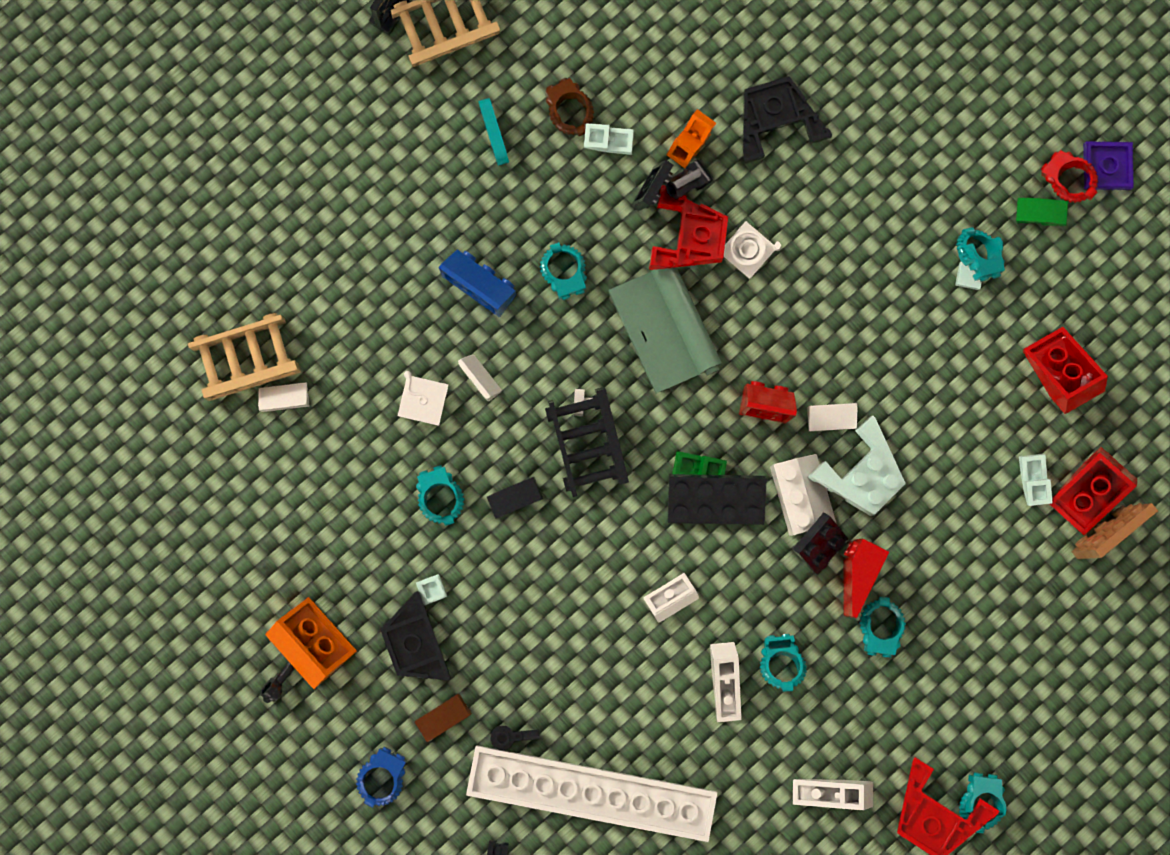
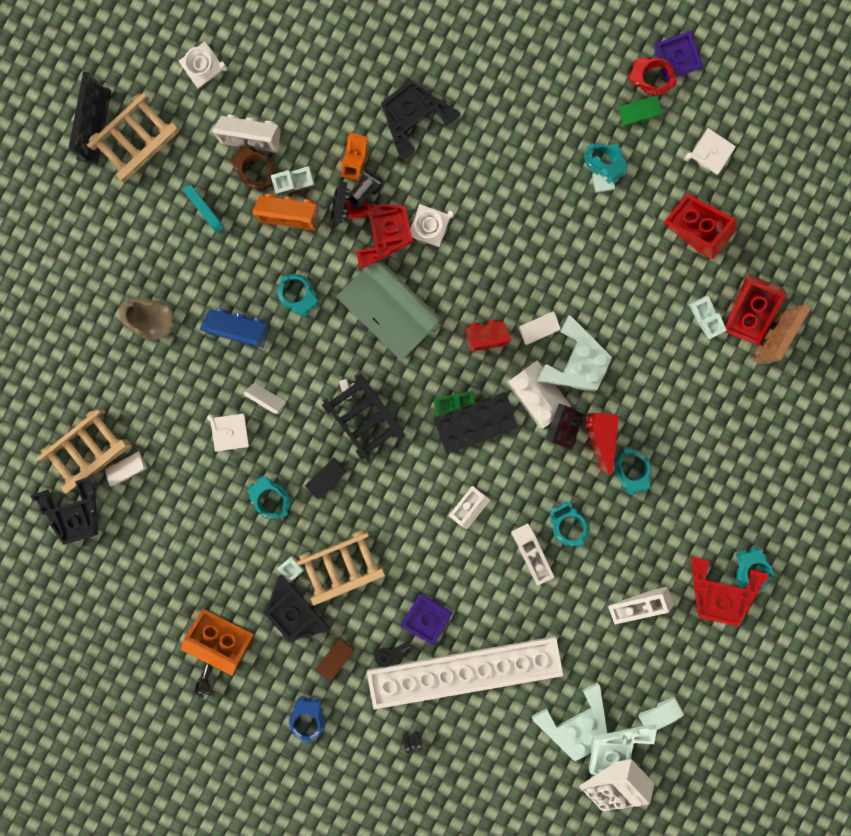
camera: 15 degrees left, 5 degrees up
none -> black wing [30,475,98,545]
none -> dark tan piece [118,297,175,342]
none -> white slope [213,115,281,153]
none -> orange slope [252,194,319,231]
none -> tan fence [296,530,386,606]
none -> dark purple tile [400,592,453,646]
none -> white hat [684,128,736,175]

